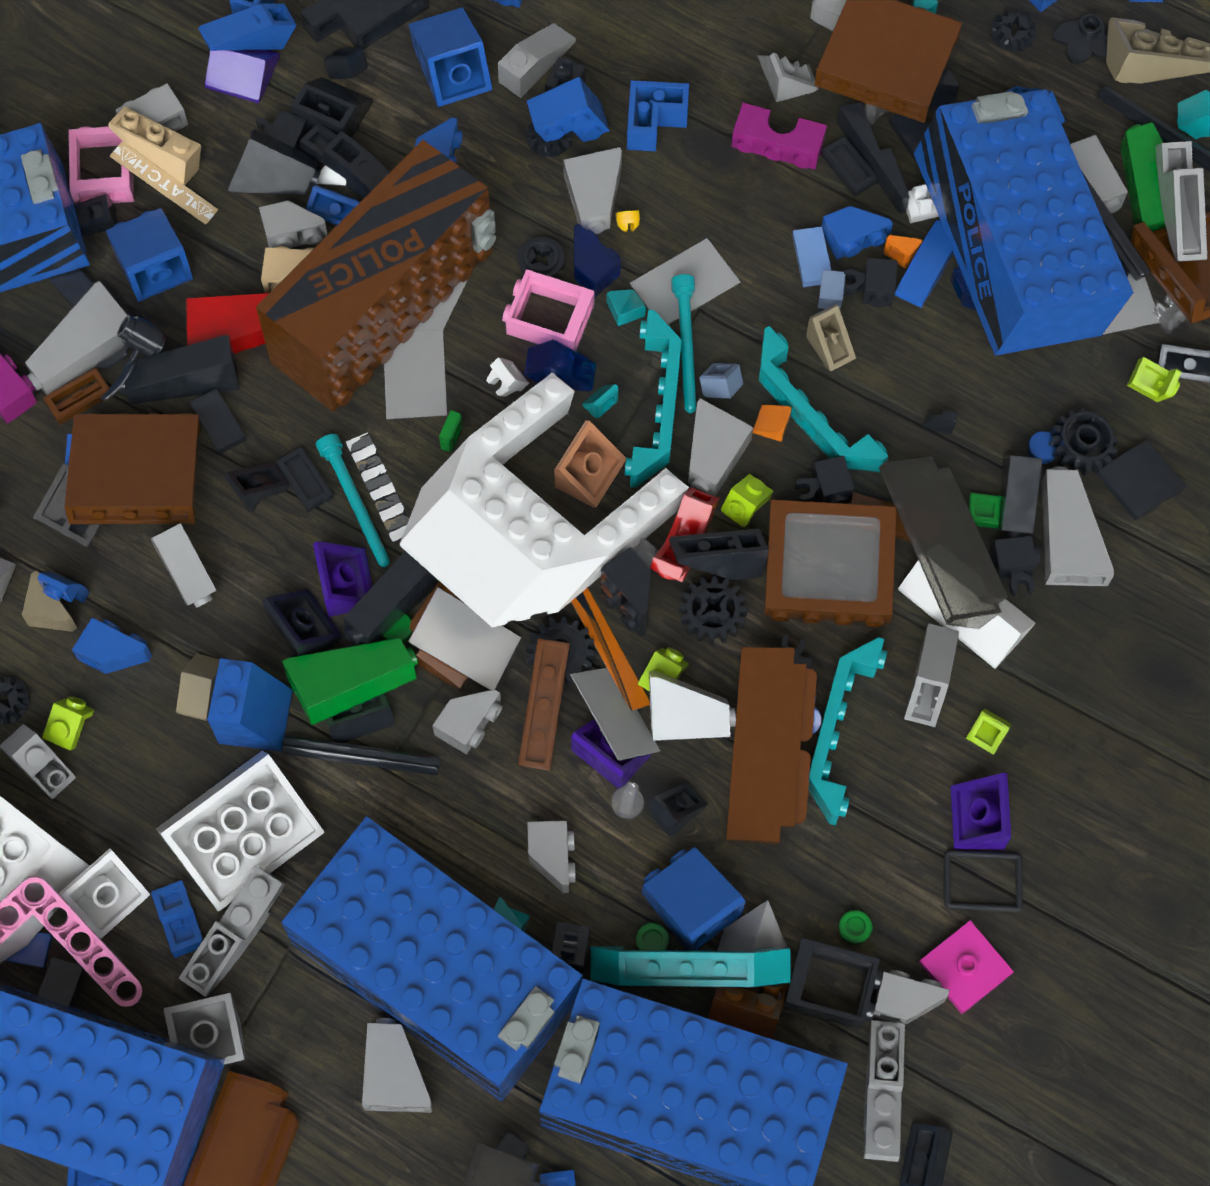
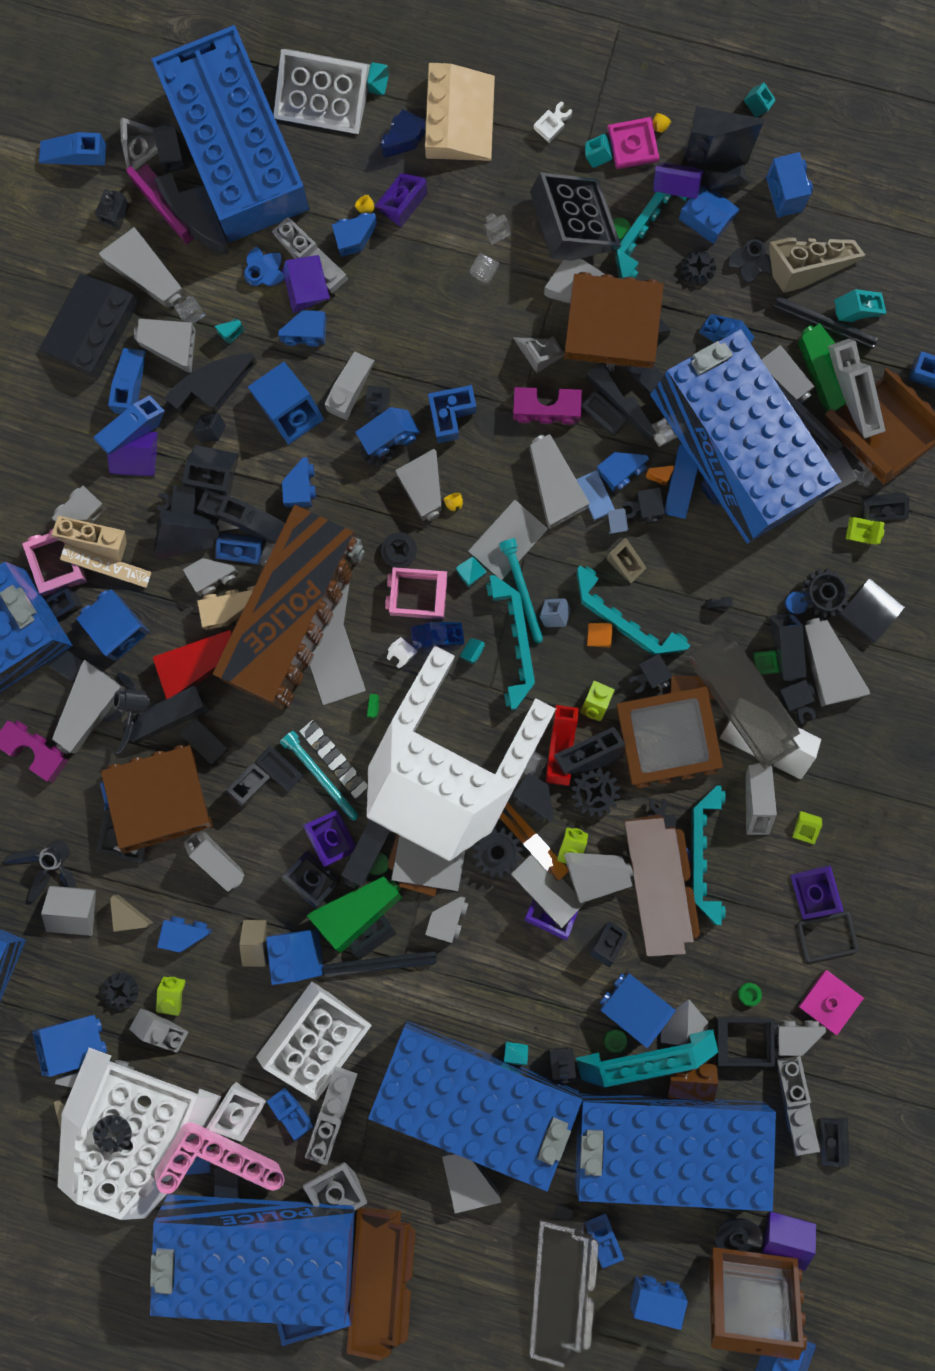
camera: 10 degrees left, 15 degrees up
blue slope [37,571,90,603] -> none
reddish brown tile [43,368,110,425] -> none
reddish brown tile [518,638,570,771] -> none
light grey slope [528,821,575,893] -> none
nougat slope [554,420,626,507] -> none
clear blue slope [574,223,621,297] -> none
clear plate [611,782,644,819] -> none
light grey slope [688,398,753,496] -> none
none -> light grey slope [530,434,590,529]

